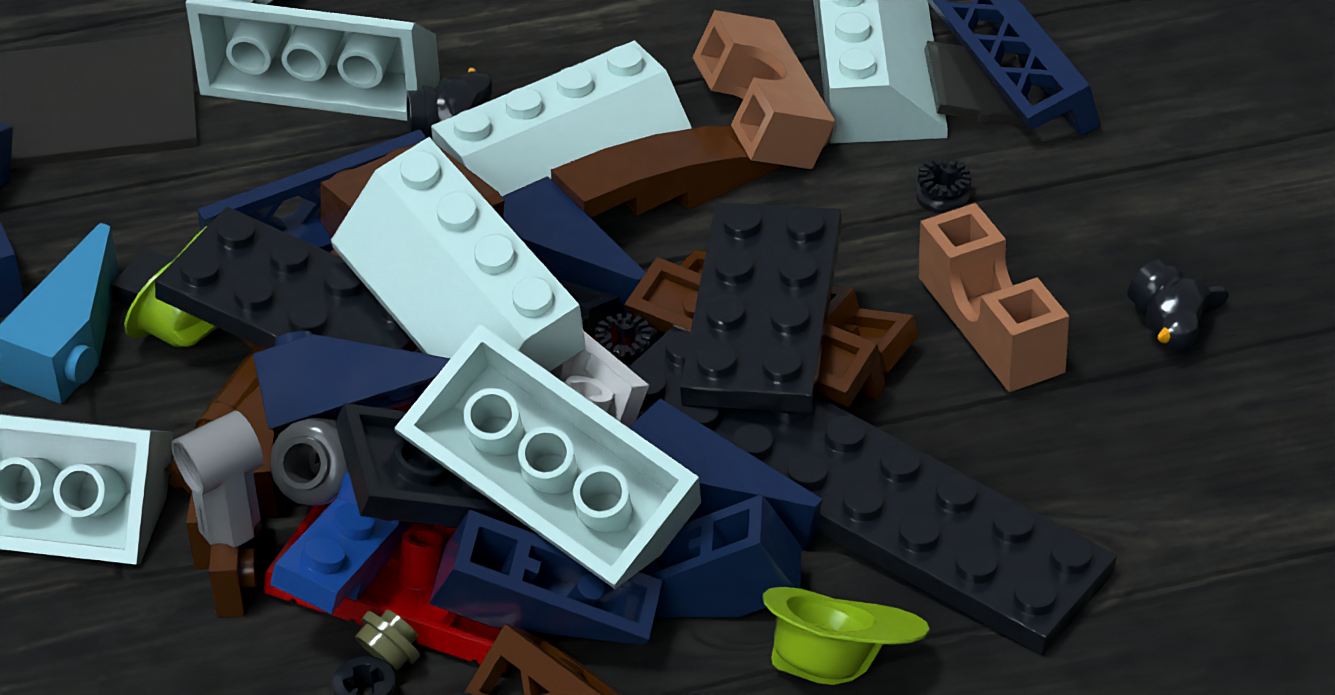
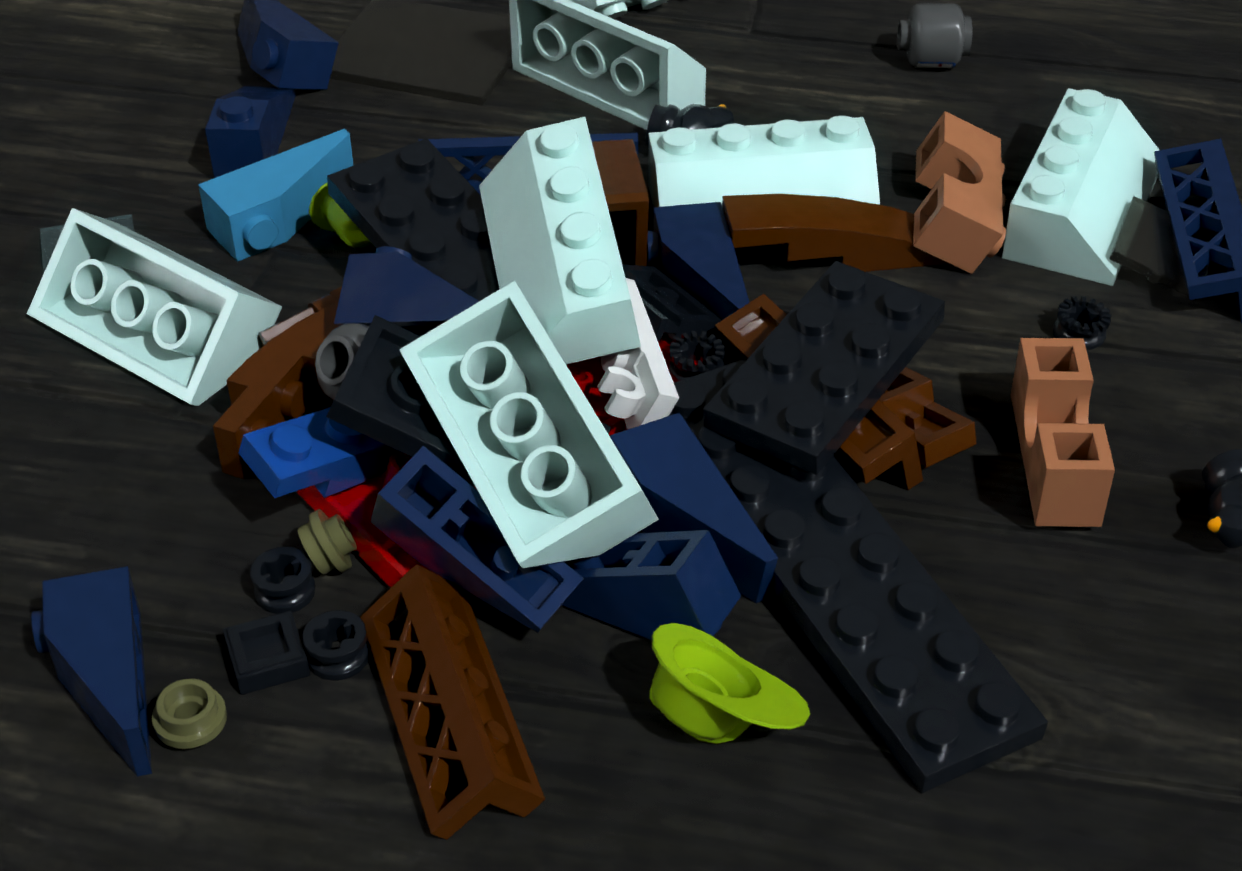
camera: 25 degrees right, 0 degrees up
light grey piece [172,410,263,547] -> none

